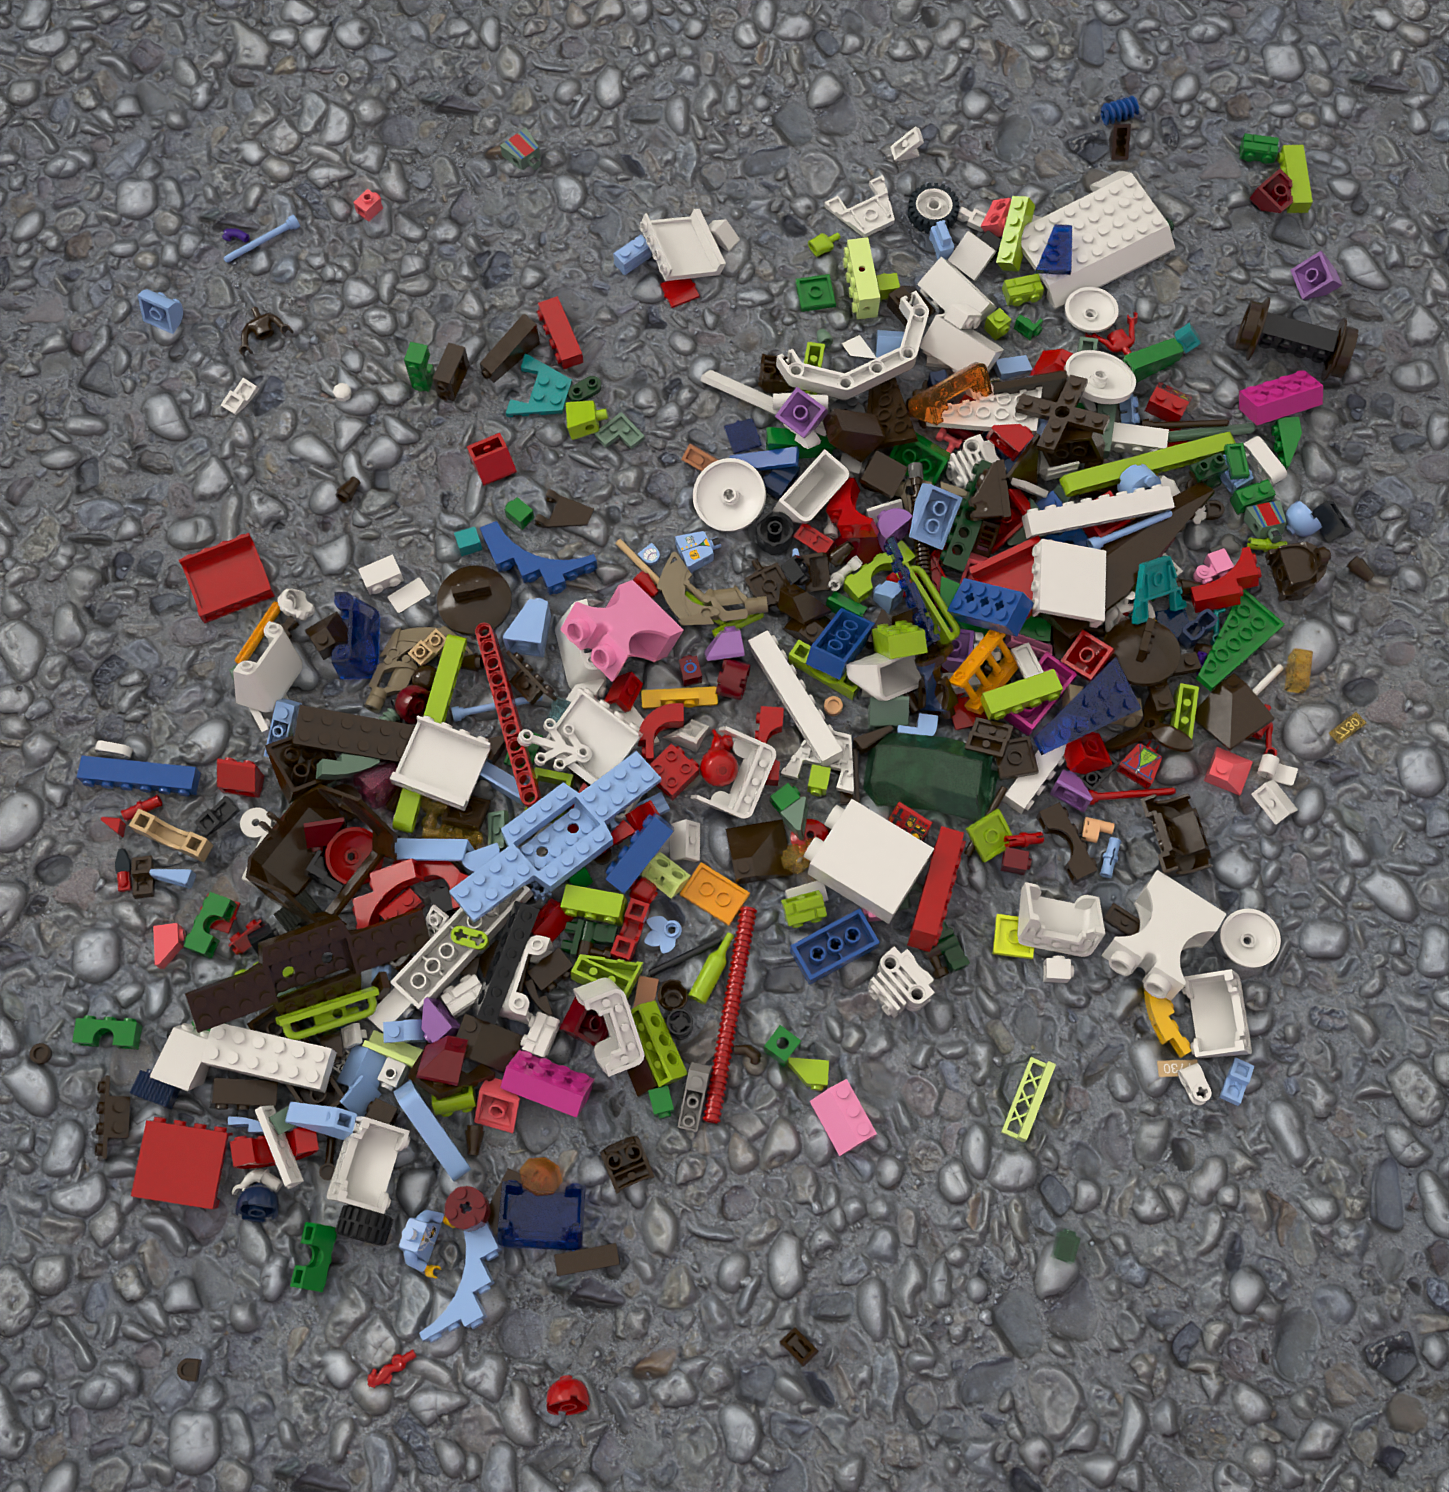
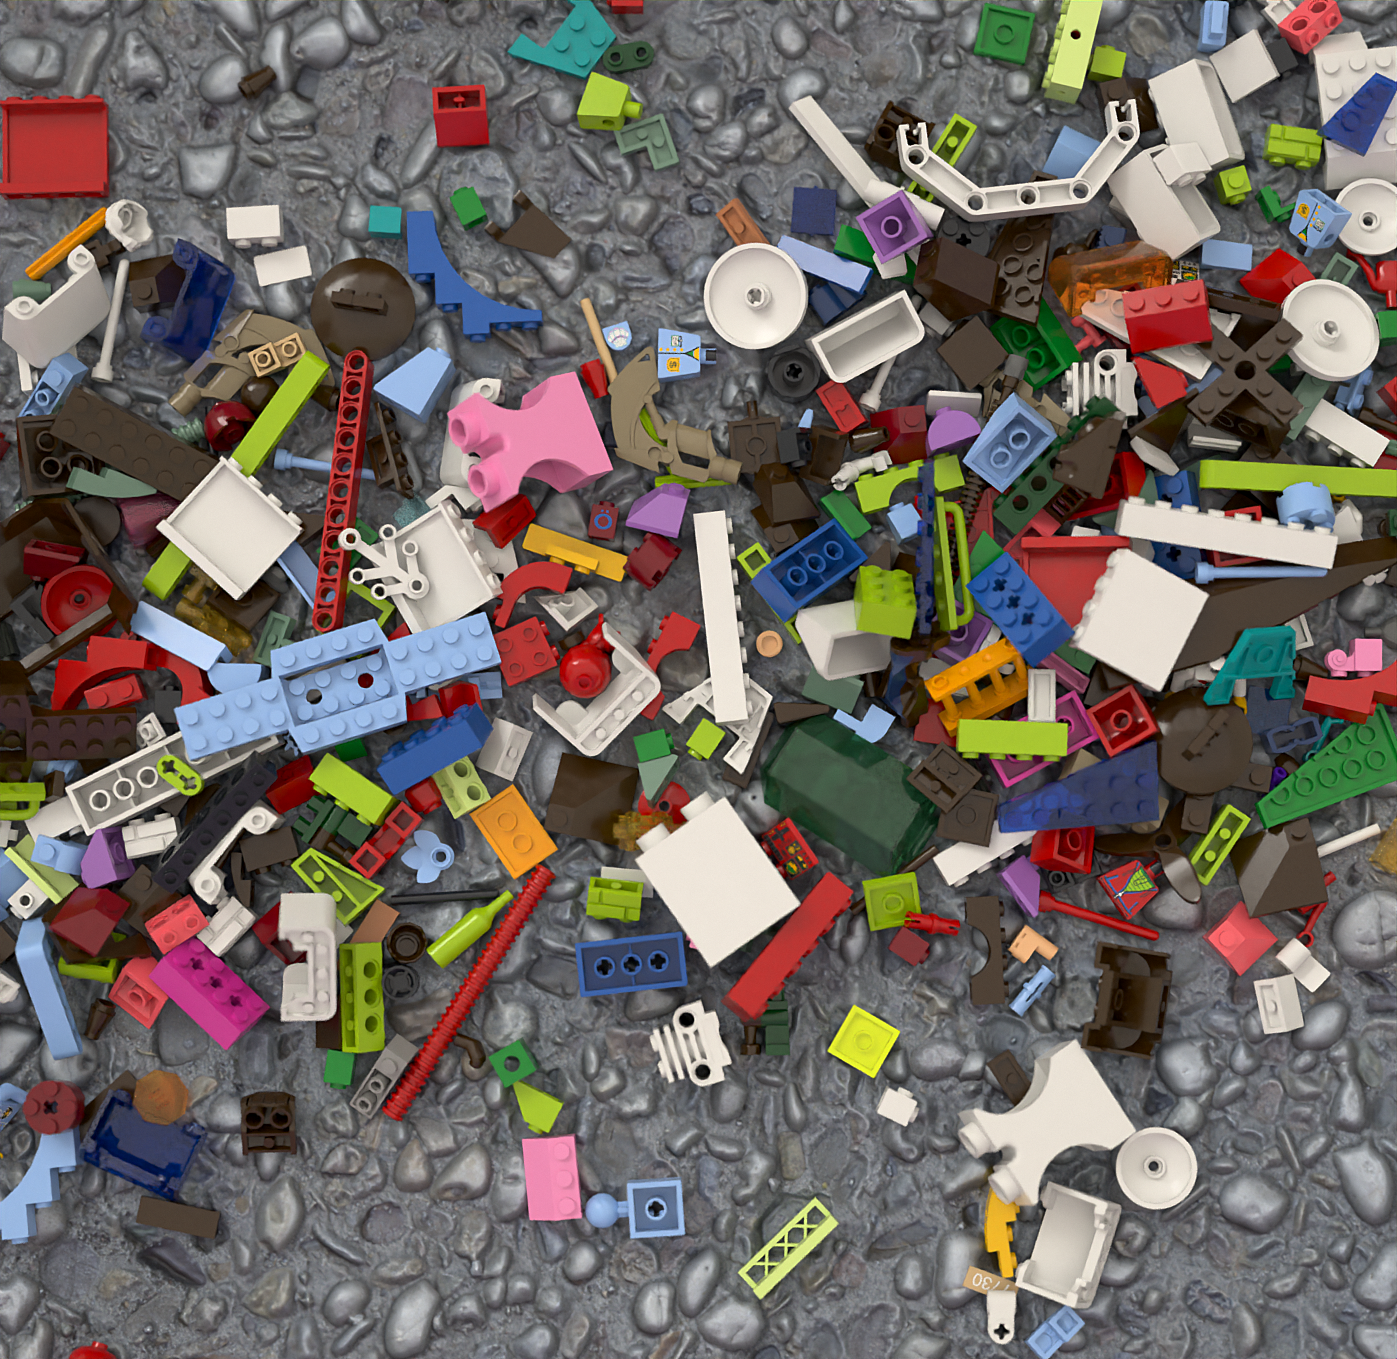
camera: 25 degrees right, 15 degrees up
sand green hose [817,328,833,348] -> none
red arch [826,478,879,538] -> none
white sticker [841,335,876,359] -> none
lime arch [996,196,1035,272] -> none
white windscreen [1017,882,1105,957] -> none
none -> white piece [91,259,130,383]
none -> coral brick [144,894,209,954]
none -> dark brown tile [557,628,585,650]
none -> light blue brick [585,1177,685,1238]
none -> red slope [1122,279,1213,354]
none -> light blue torso [1289,189,1352,257]

